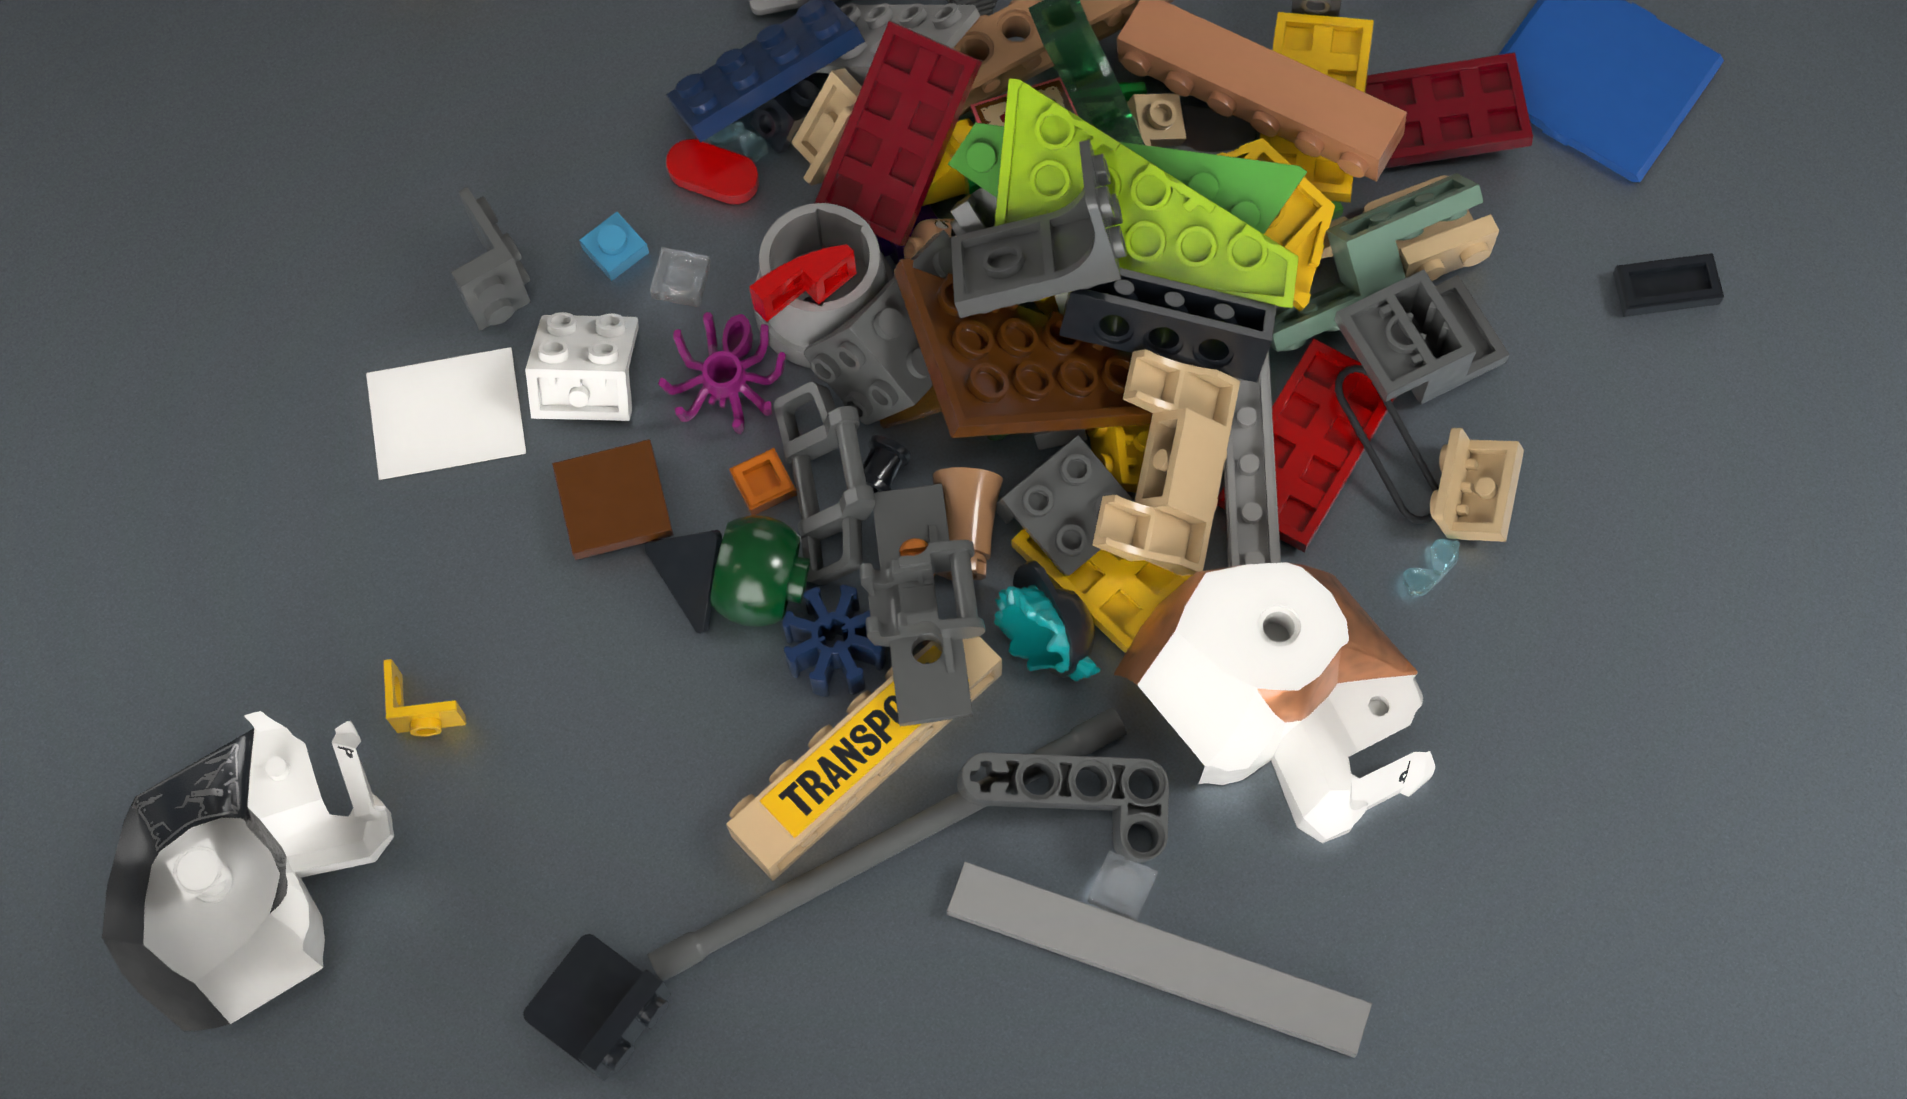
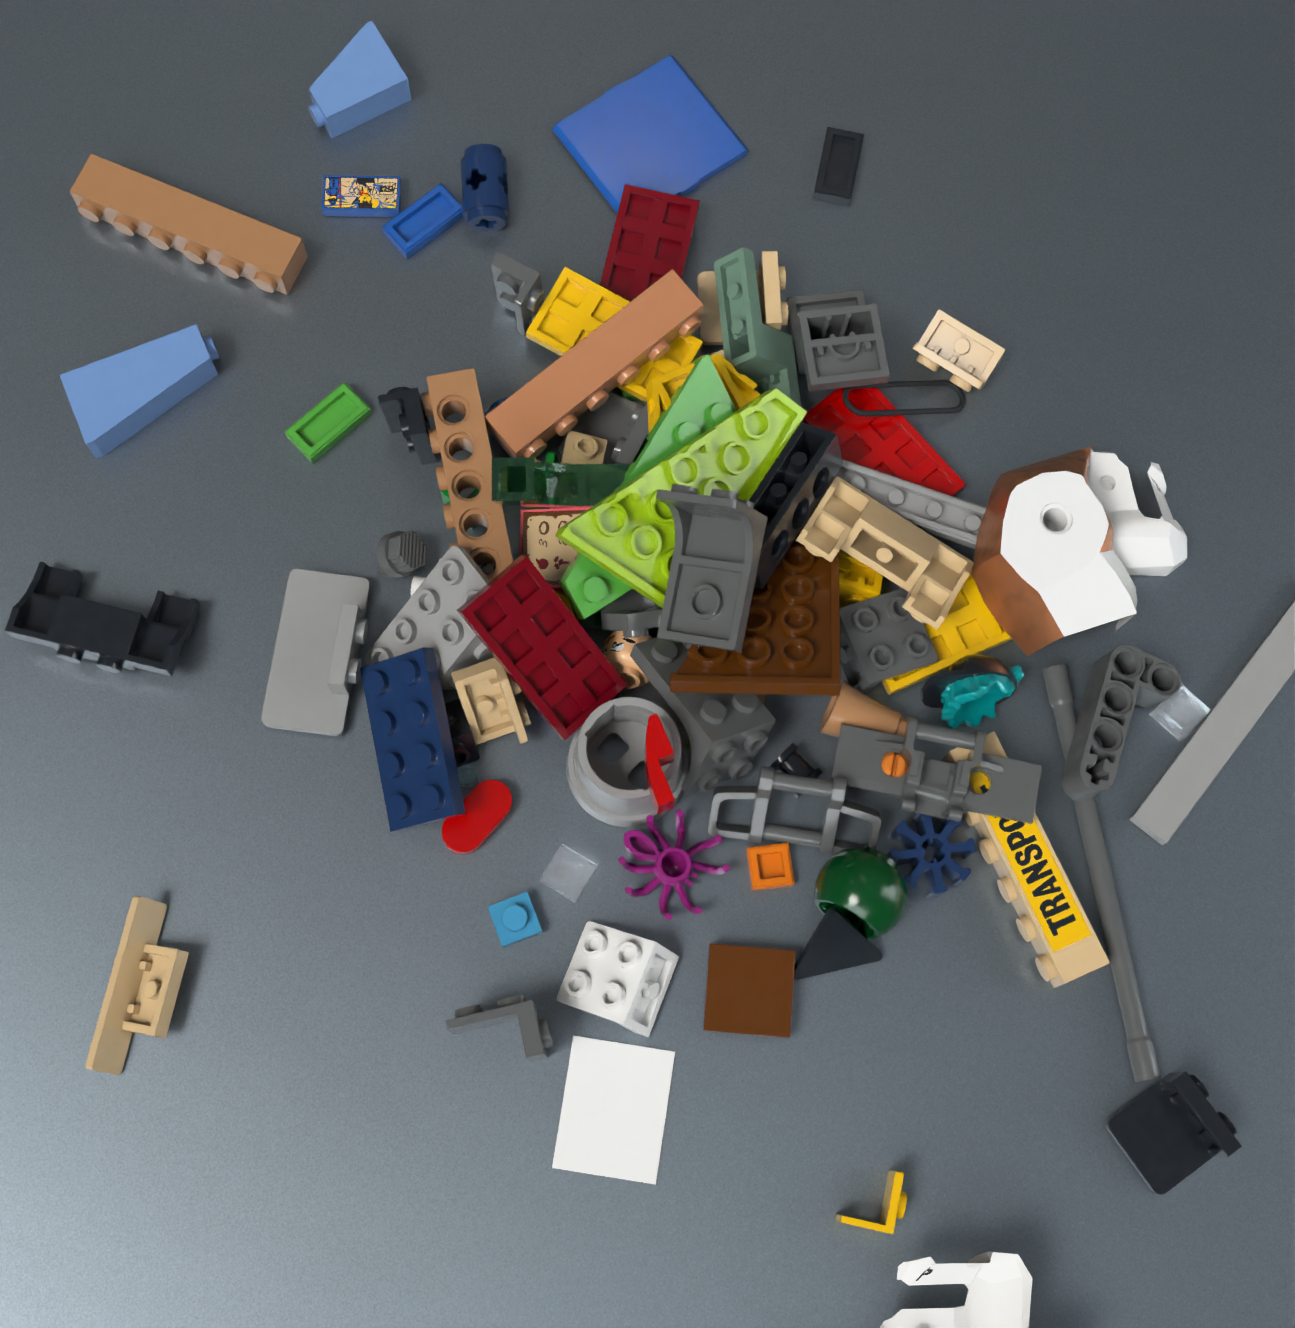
camera: 80 degrees left, 5 degrees up
clear light blue piece [1402,538,1460,596] -> none

